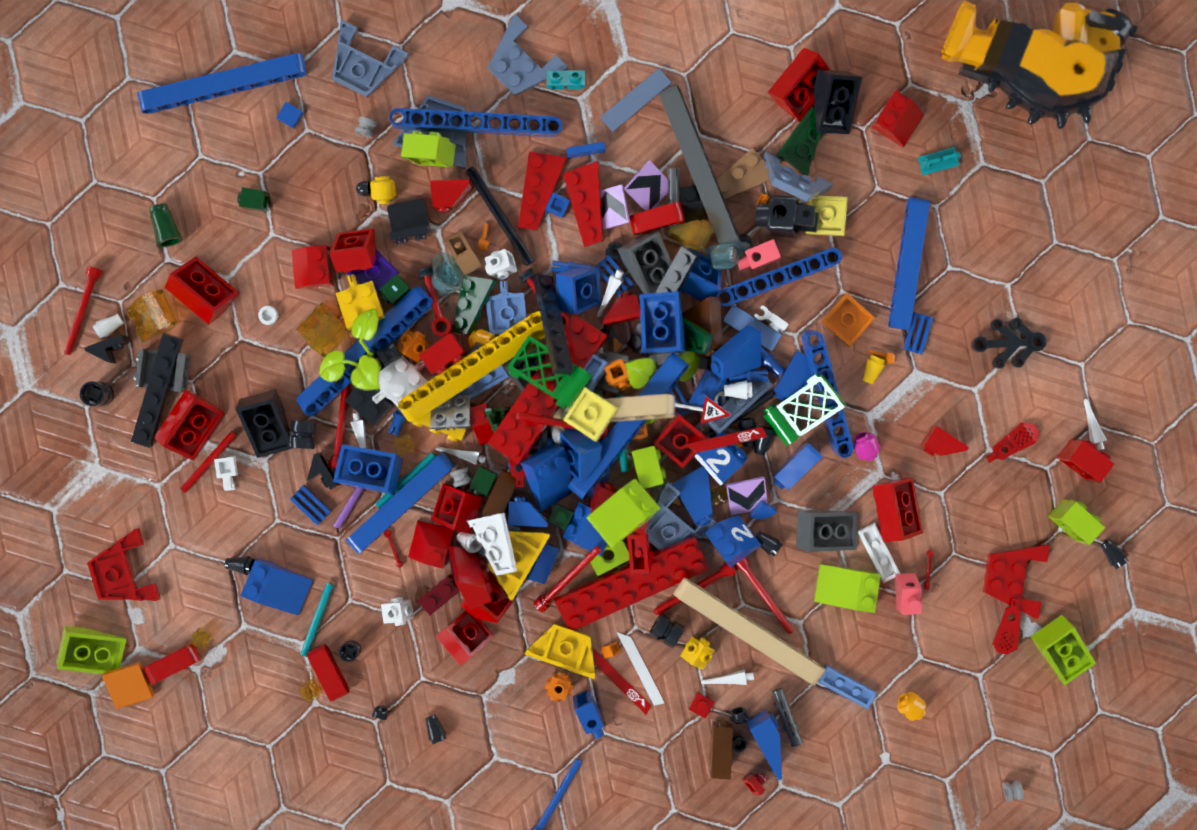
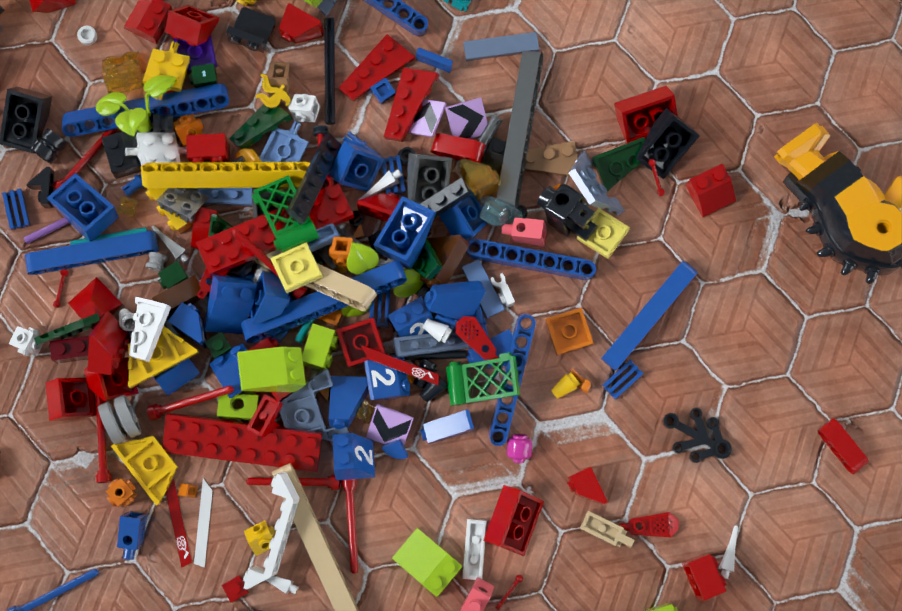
camera: 25 degrees right, 10 degrees down
white piece [350,412,367,449] -> none
red piece [418,267,453,338] -> none
clear light blue piece [431,252,462,296] -> none
red slope [431,483,483,534] -> none
orange hand [478,223,490,252] -> none
black wheel [649,613,685,648] -> none
piece [675,396,731,424] -> none
black cone [755,531,783,557] -> none
dark grey slope [796,510,858,552] -> none
teal hinge [917,147,961,176] -> none
none -> dark green wing [34,313,100,345]
none -> red piece [95,395,112,483]
none -> light grey wheel [98,395,142,445]
none -> white slope [243,472,300,589]
none -> yellow piece [255,74,291,108]
none -> red piece [455,316,498,365]
none -> tan hinge [579,511,635,548]
none -> red hinge [649,159,665,196]
none -> red beam [817,418,869,475]

